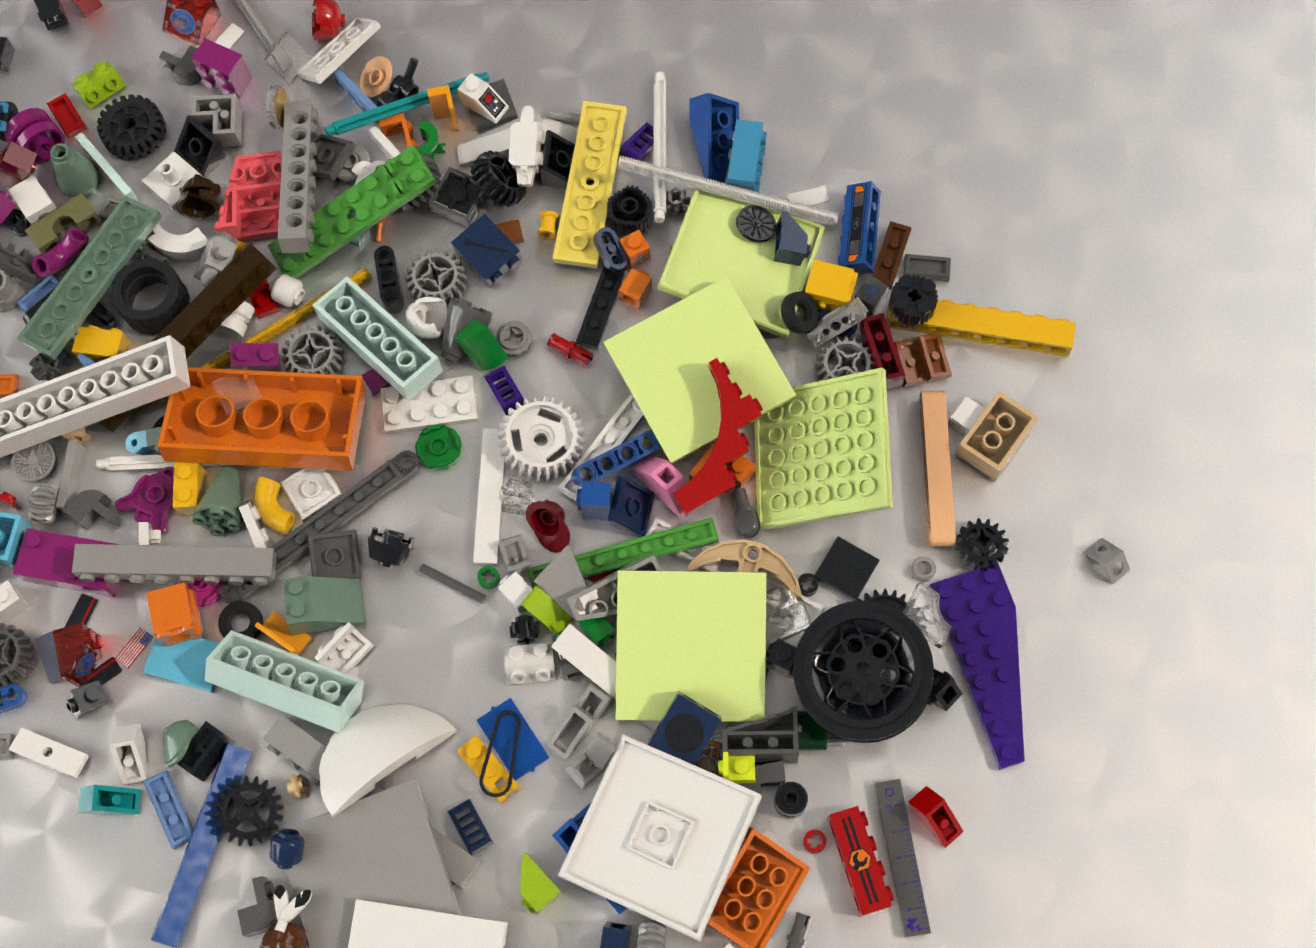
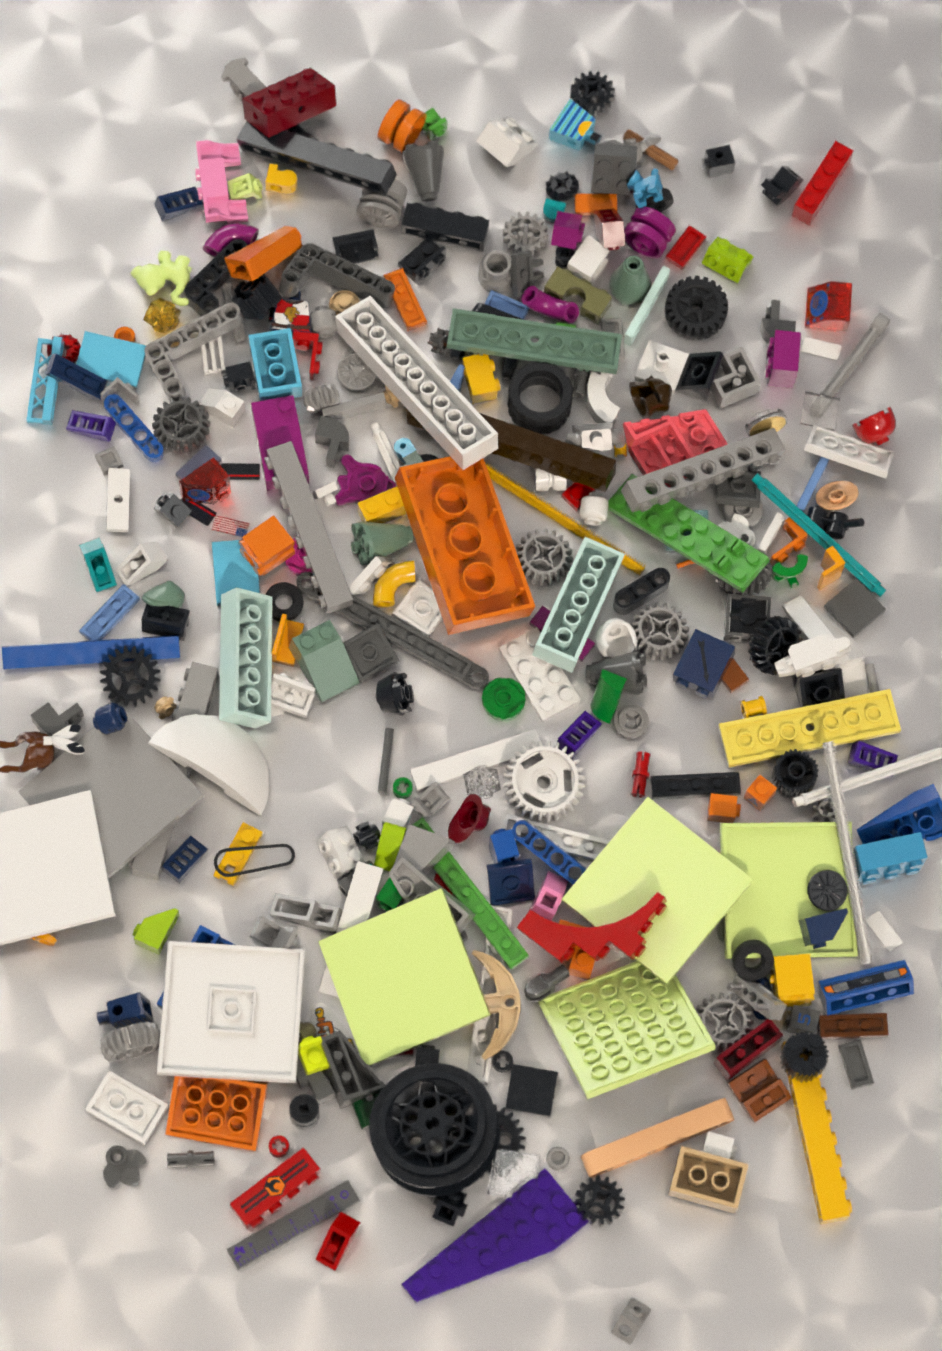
camera: 60 degrees right, 0 degrees up
clear piece [211,367,262,417] -> none
magenta brick [231,343,279,371] -> none
white slope [458,73,509,124] -> none
clear blue piece [476,698,549,781] -> none
plate [593,227,628,272] -> none
brick [647,691,722,765] -> none
clear slope [766,587,812,645] -> none

